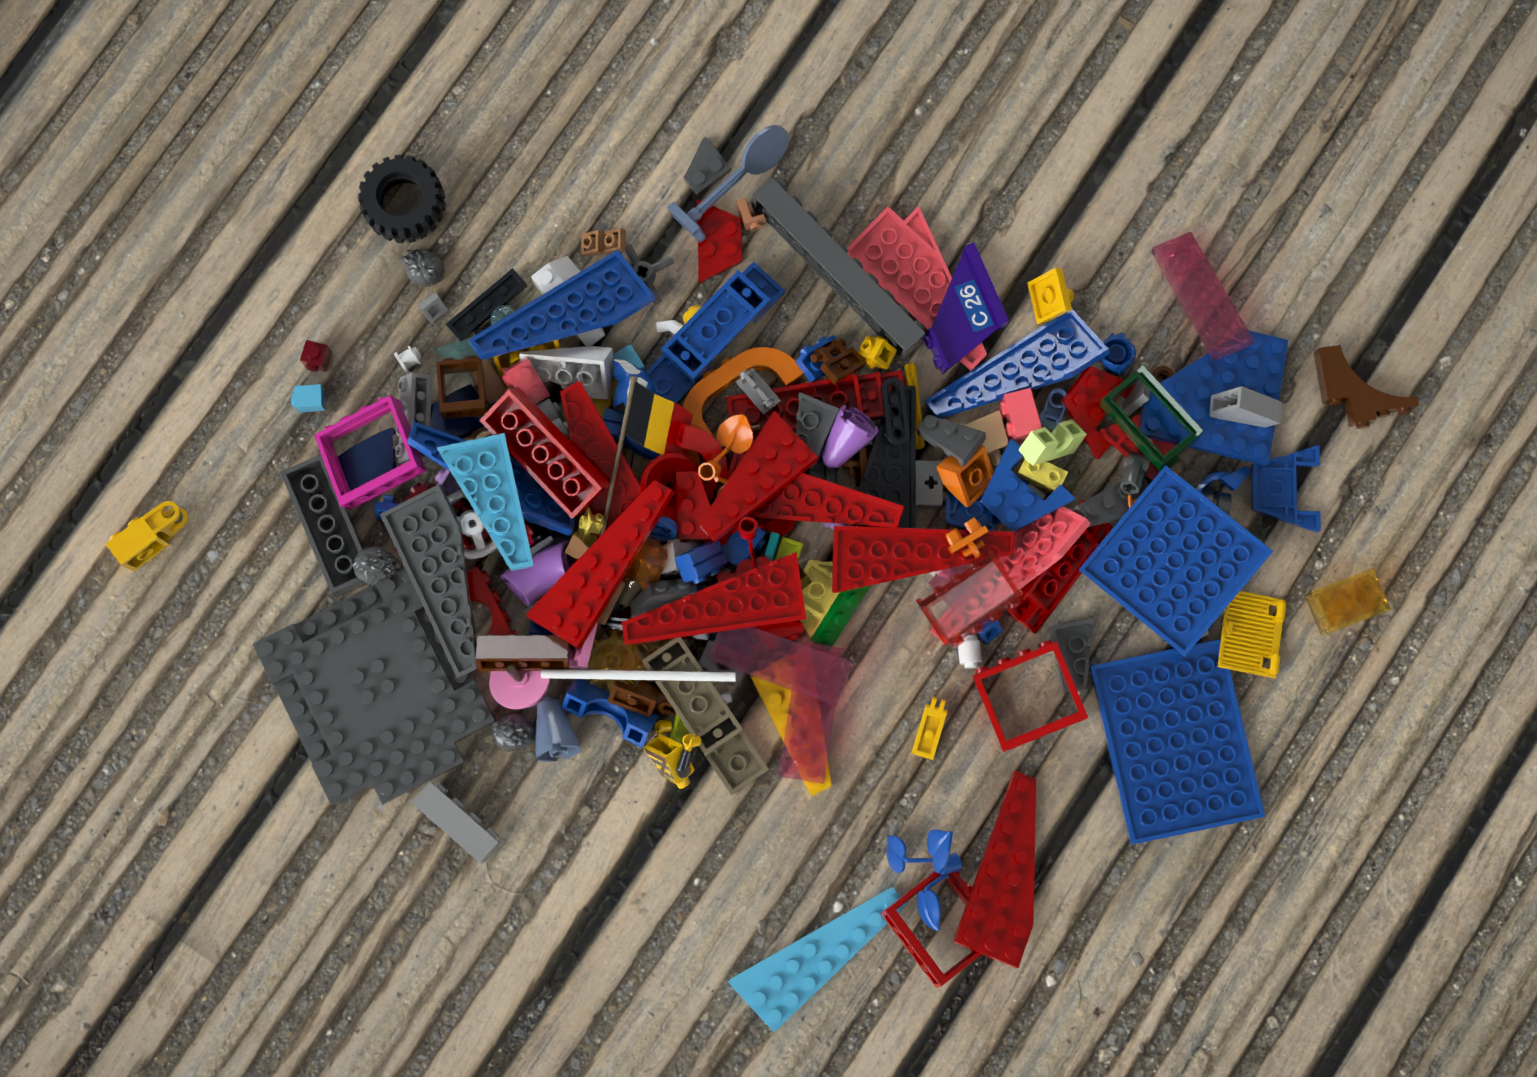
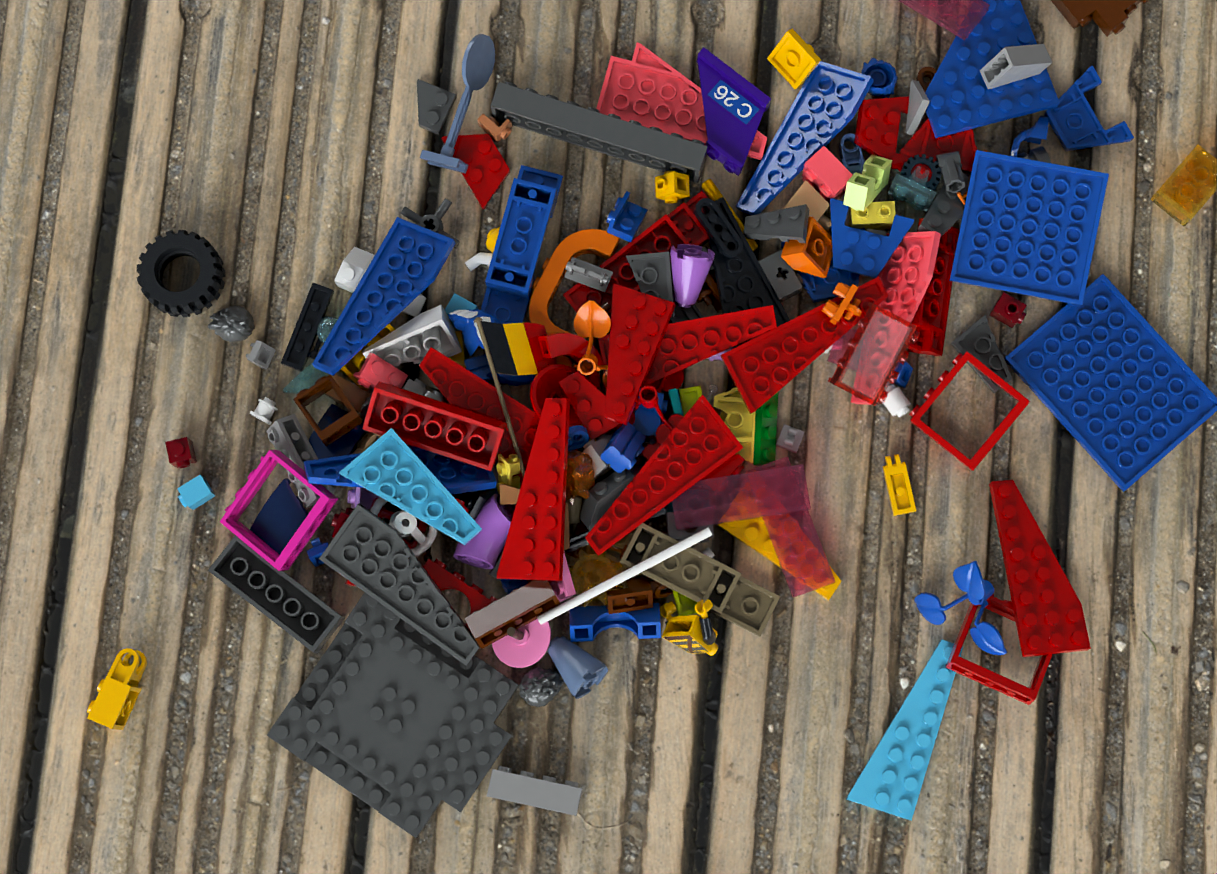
camera: 25 degrees left, 0 degrees up
dark grey hair [352,546,399,585] -> none
medium nougat slope [581,228,626,256] -> none
reddish brown plate [810,338,867,384] -> none
dark green piece [1100,365,1203,472] -> none
yellow window [1217,591,1287,679] -> none
none -> light grey tile [776,424,804,453]
none -> clear light blue plate [888,154,941,212]
none -> dark red brick [989,292,1027,328]

